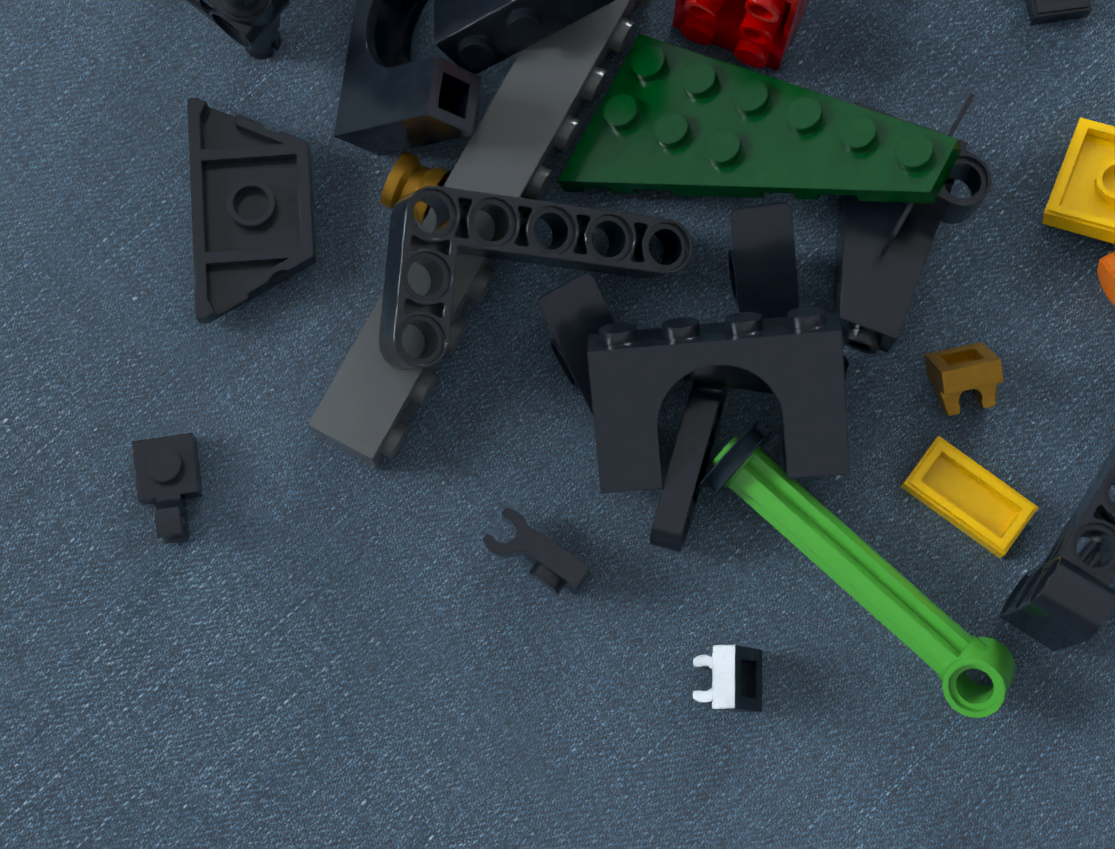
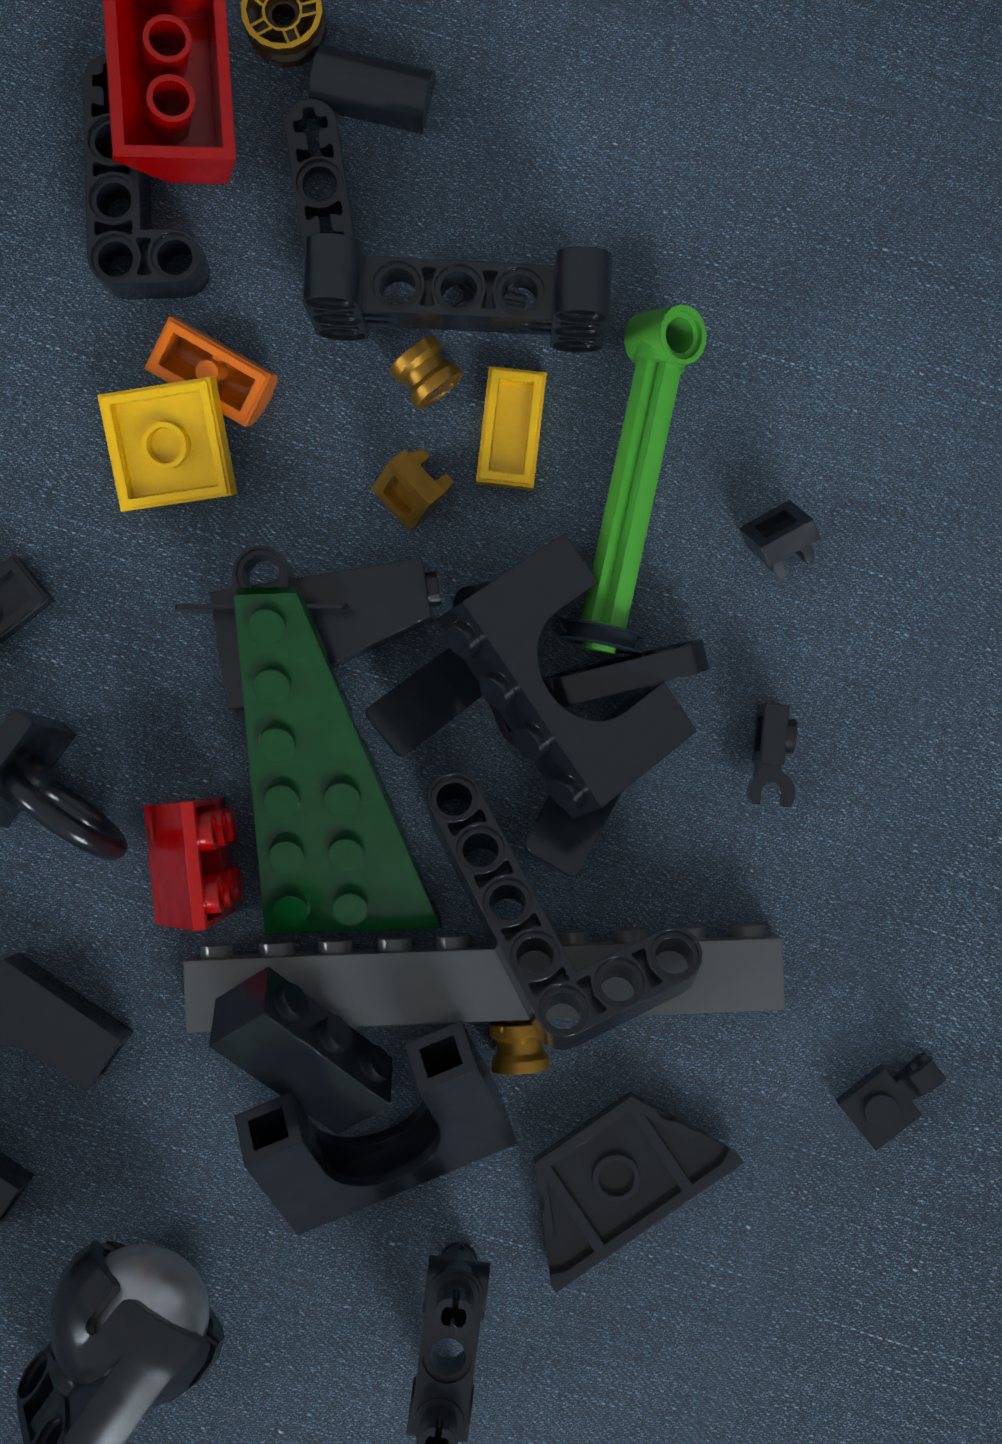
camera: 120 degrees left, 10 degrees up
none -> pearl gold wheel [389,336,463,410]

